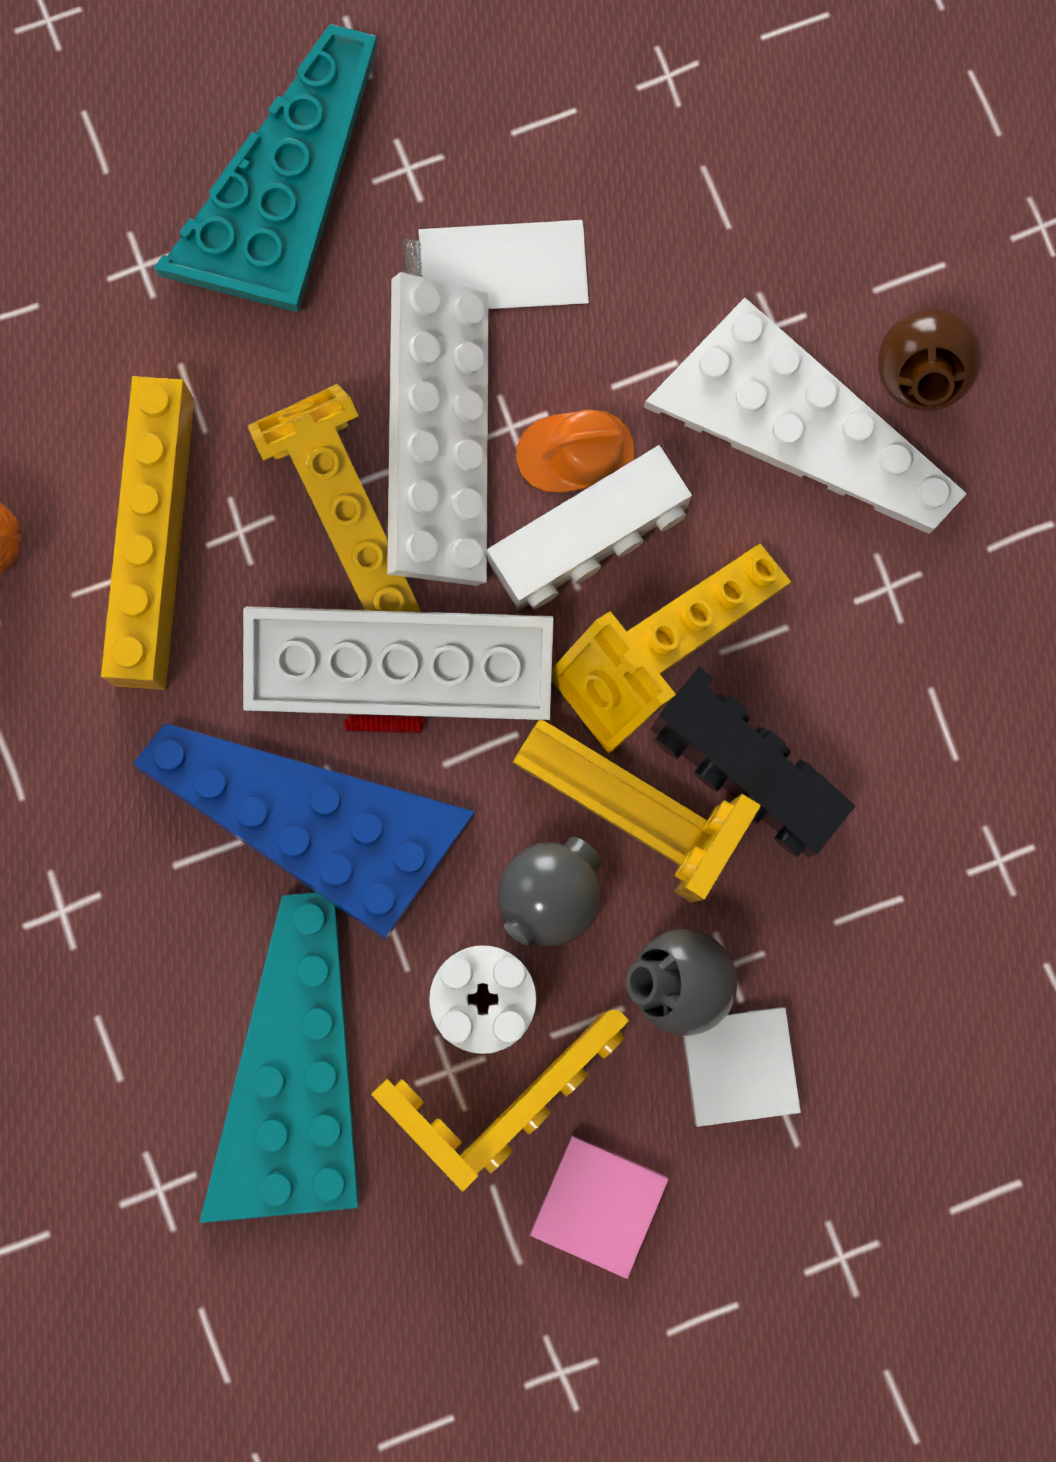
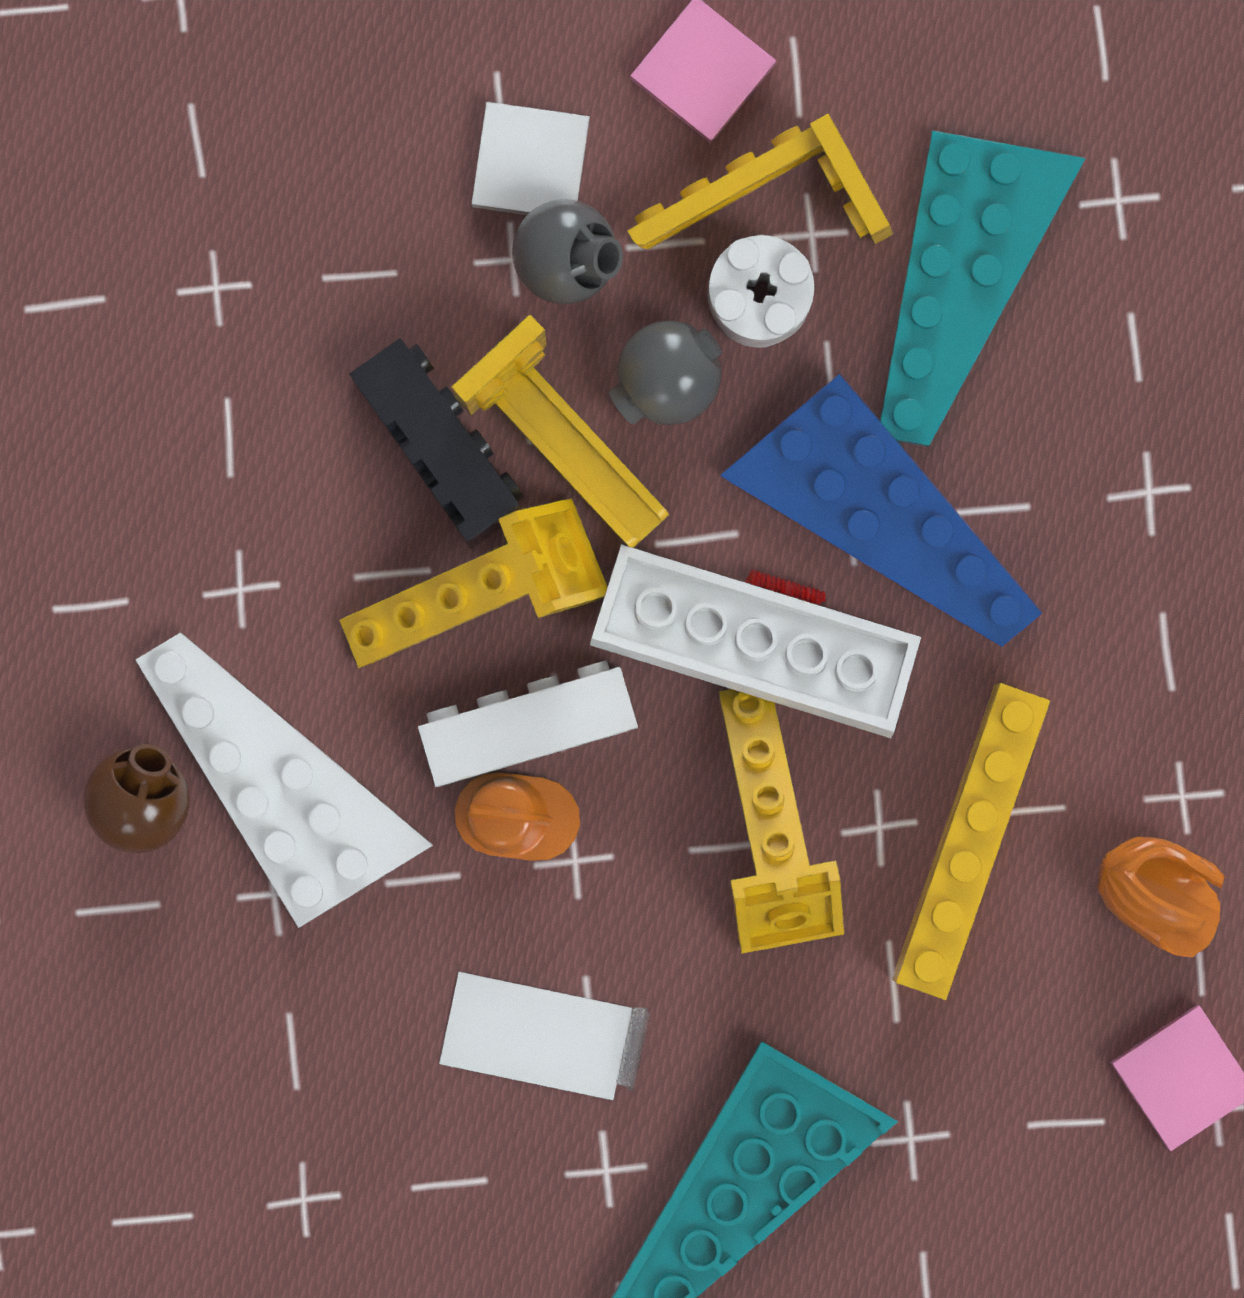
camera: 165 degrees left, 5 degrees up
white plate [387,272,488,586] -> none

